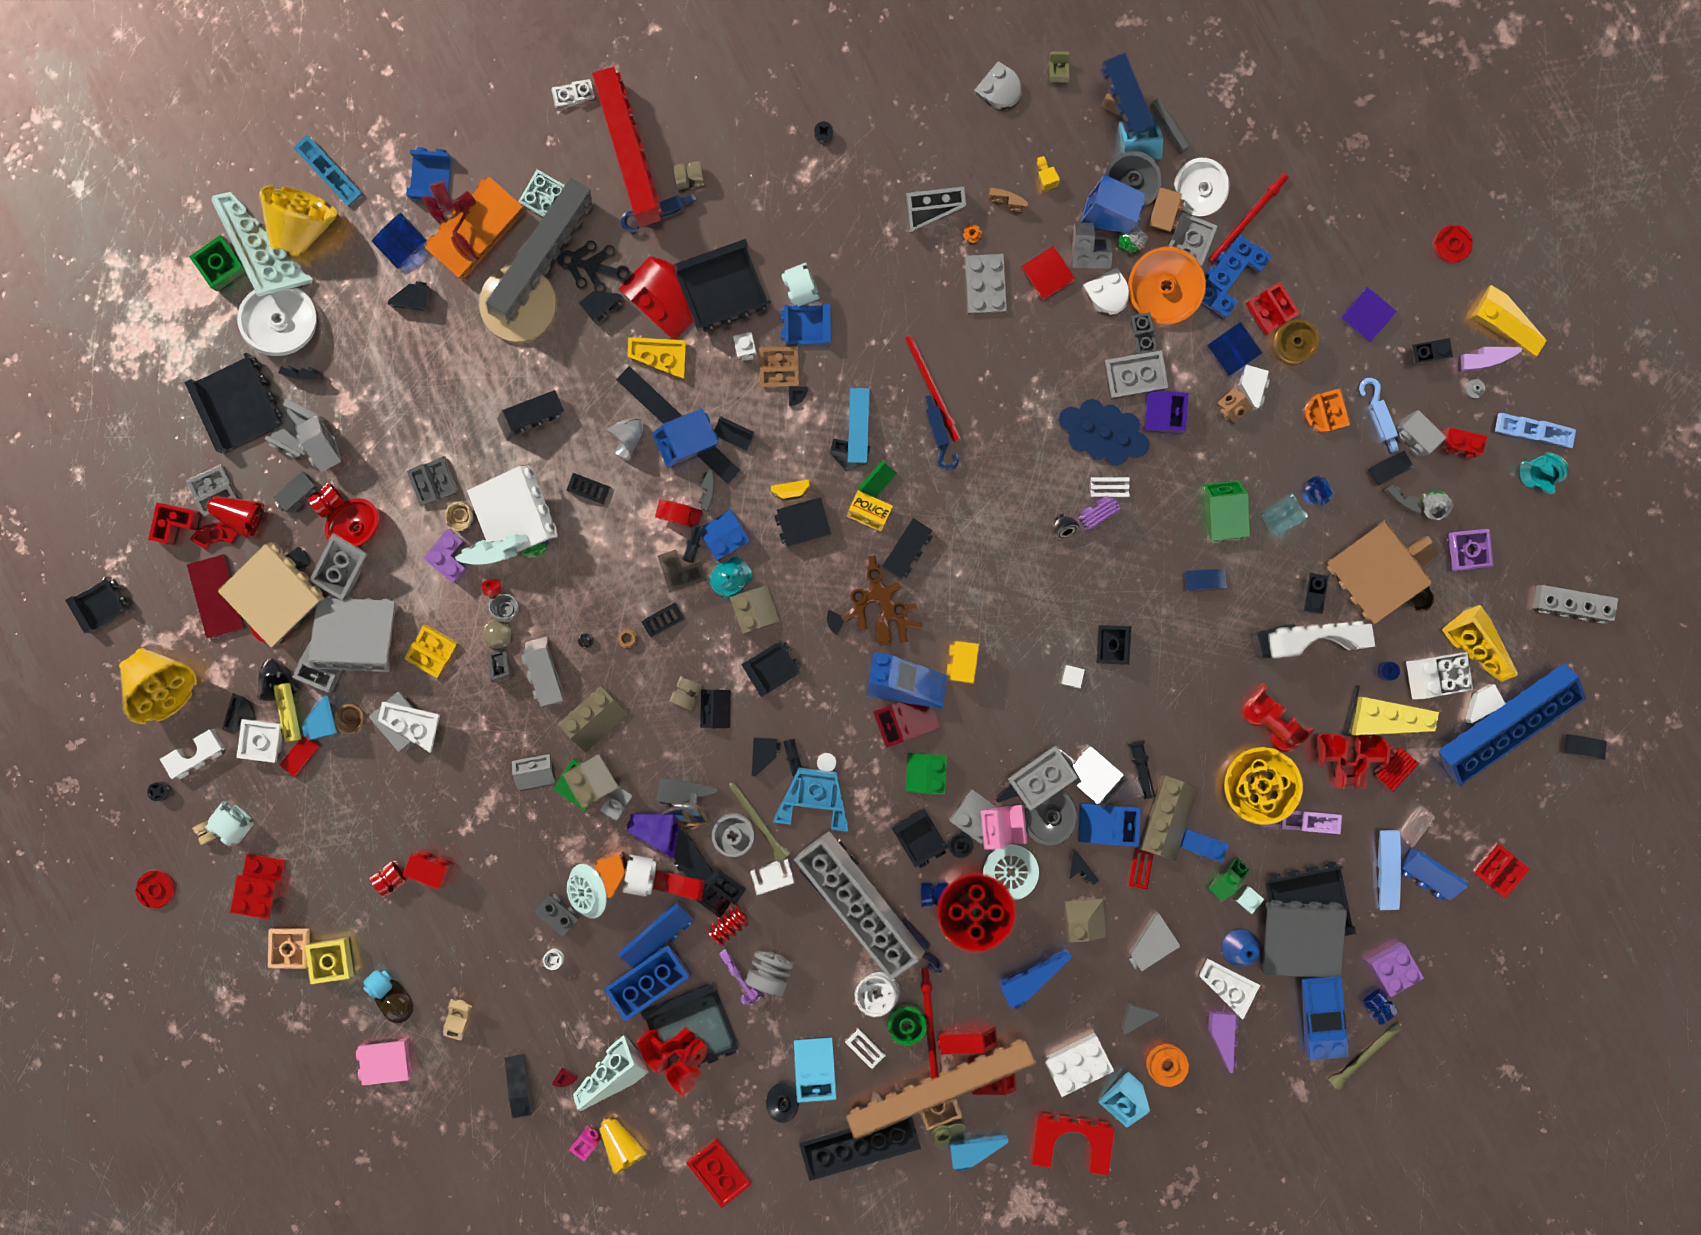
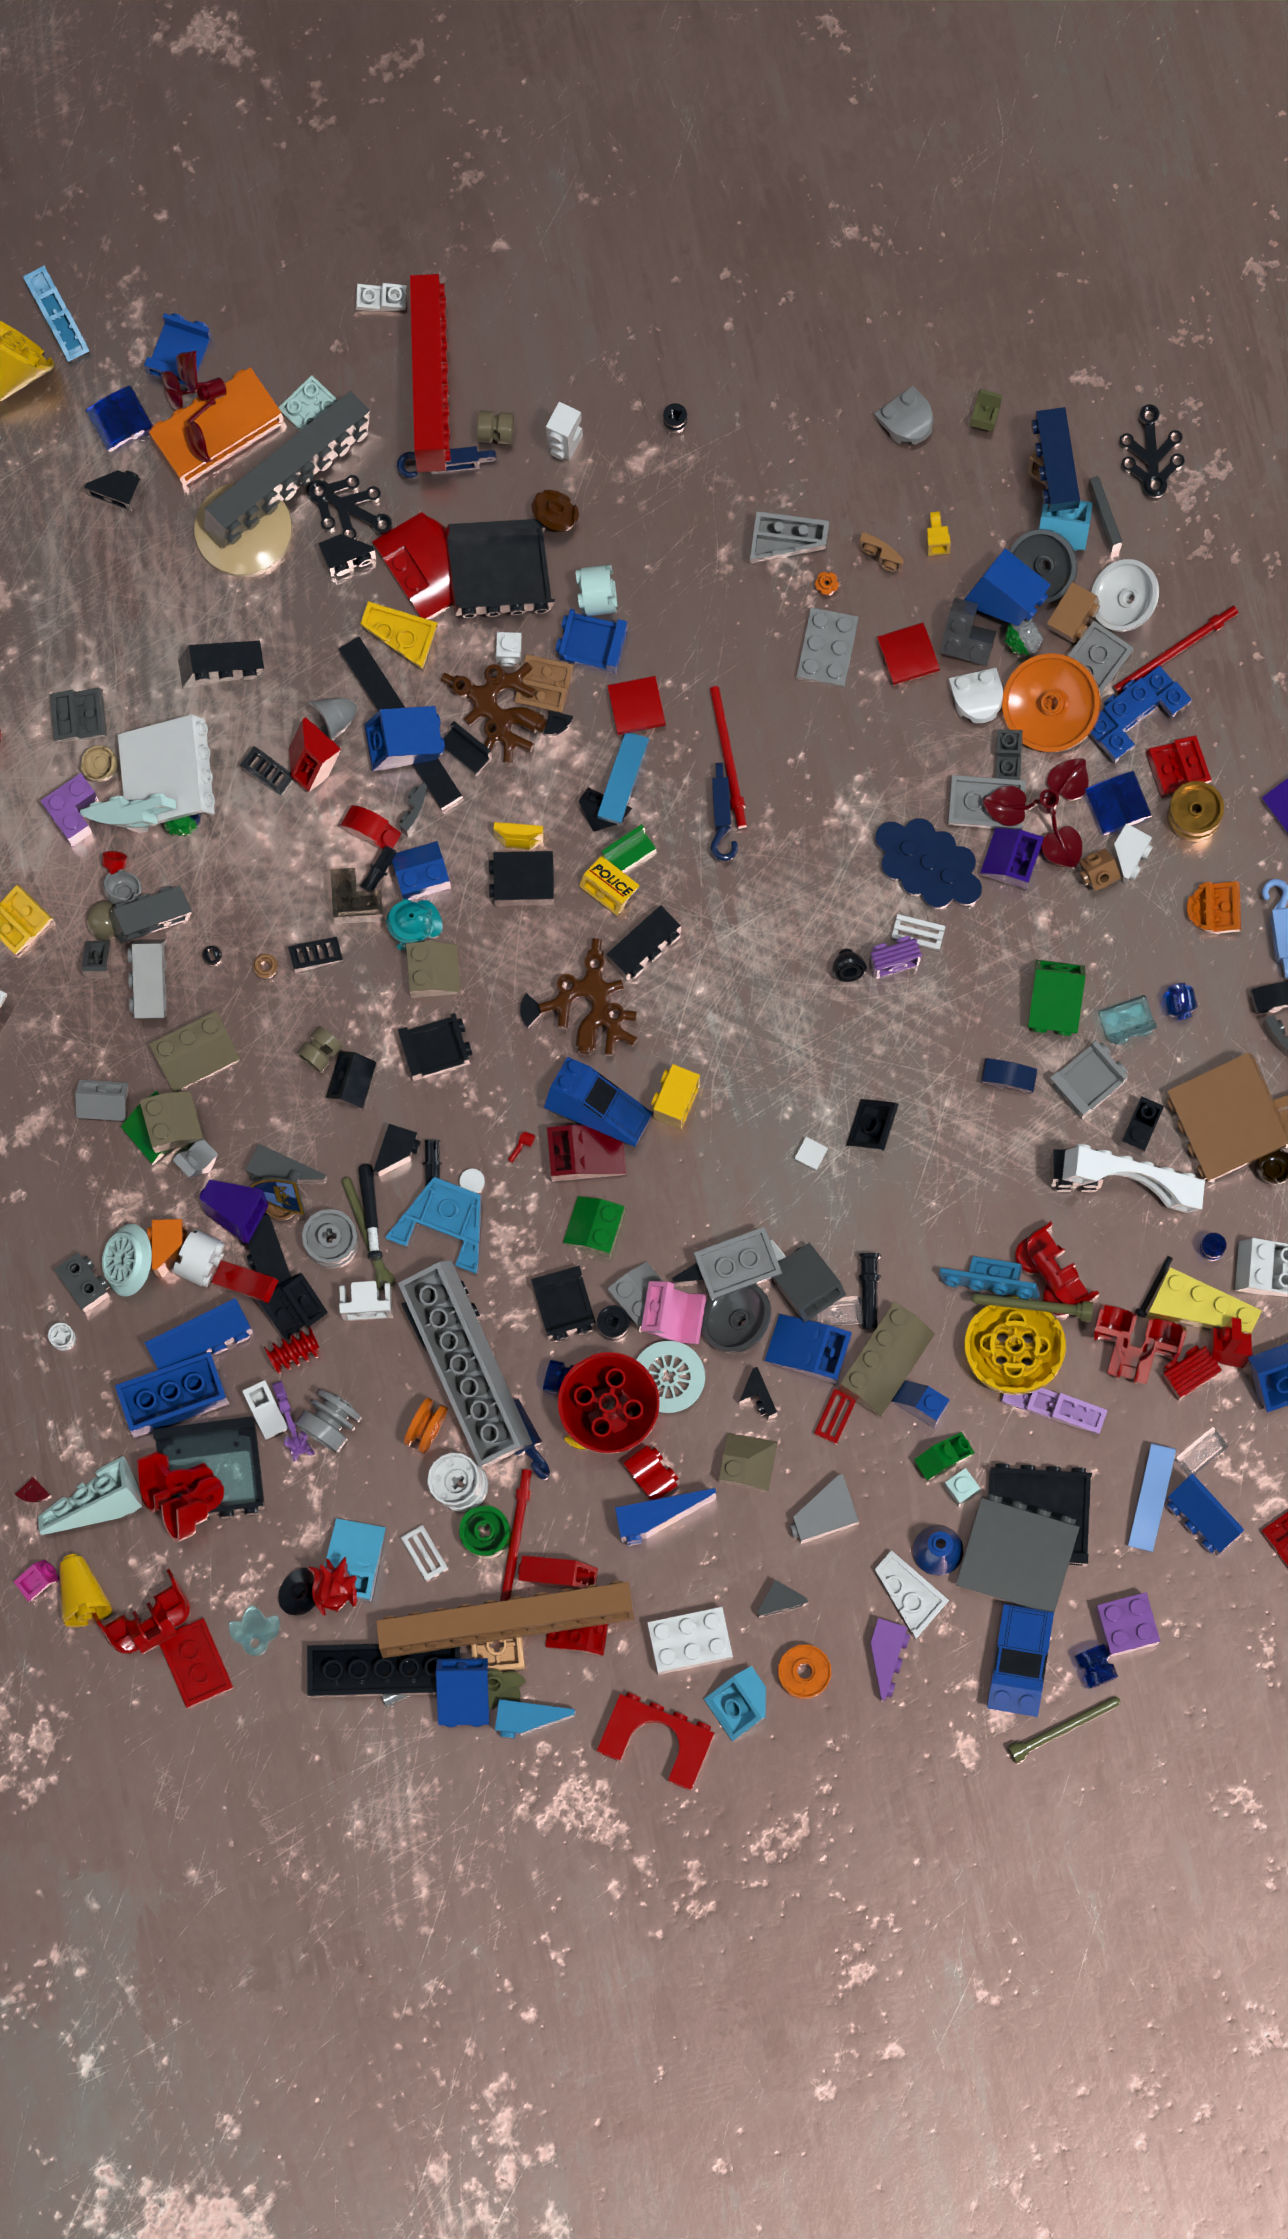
camera: 20 degrees right, 10 degrees down
none -> red piece [93,1569,190,1654]
none -> dark grey brick [109,886,192,944]
none -> clear light blue plate [229,1605,280,1656]
none -> white slope [242,1380,289,1440]
none -> red slope [289,717,341,792]
none -> red hair [308,1557,357,1615]
none -> black piece [358,1164,383,1261]
none -> orange wheel [403,1397,448,1455]
none -> blue panel [436,1658,490,1727]
none -> reddish brown plant [441,662,547,763]
none -> red hand [507,1132,536,1163]
none -> reddish brown tile [531,489,579,531]
none -> white arch [546,402,583,461]
none -> red slope [607,676,666,735]
none -> red brick [623,1445,679,1501]
none -> dark azure bracket [939,1256,1040,1299]
none -> olive piece [971,1294,1093,1322]
none -> dark red plant [983,758,1089,868]
none -> light grey panel [1049,1040,1128,1120]
none -> black plant [1119,404,1185,498]
none -> red brick [1212,1317,1252,1368]

